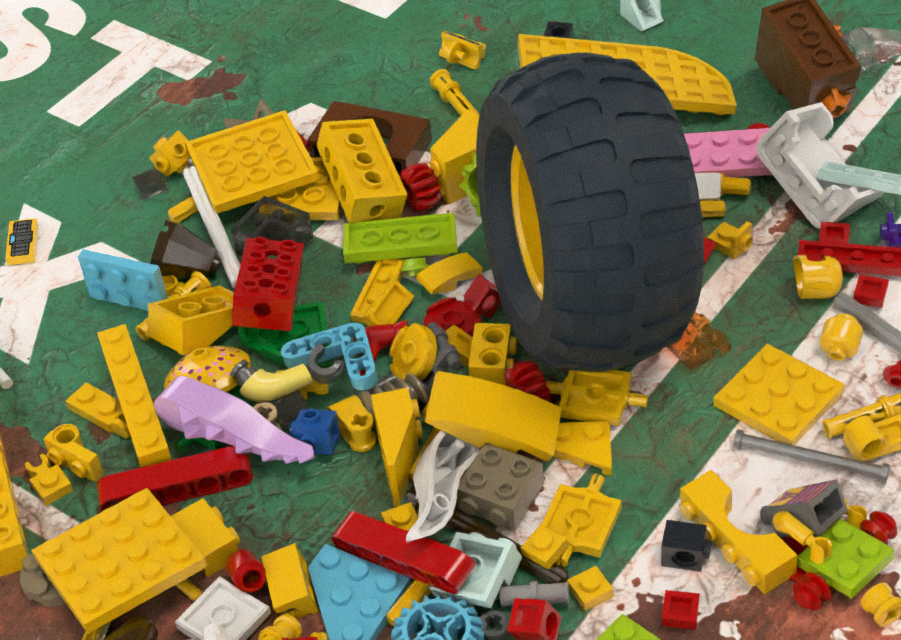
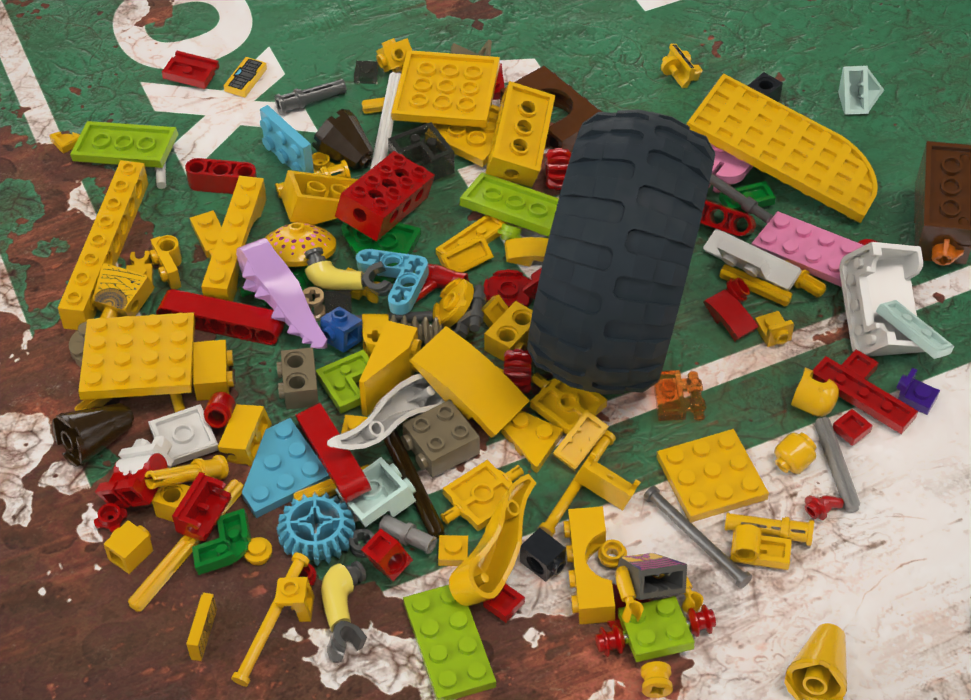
camera: 25 degrees right, 5 degrees up
yellow pin [429,69,480,116] -> none
yellow plate [520,524,569,570] -> none
none -> yellow torso [93,263,155,318]
none -> red beam [185,158,257,194]
none -> dark grey pin [274,79,347,115]
none -> dark tan brick [276,347,319,410]
none -> lime plate [316,349,369,414]
none -> yellow animal [449,474,537,606]
none -> yellow bar [538,430,616,537]
none -> yellow plate [553,410,609,471]
none -> yellow hinge [575,451,641,511]
none -> yellow plate [598,539,627,568]

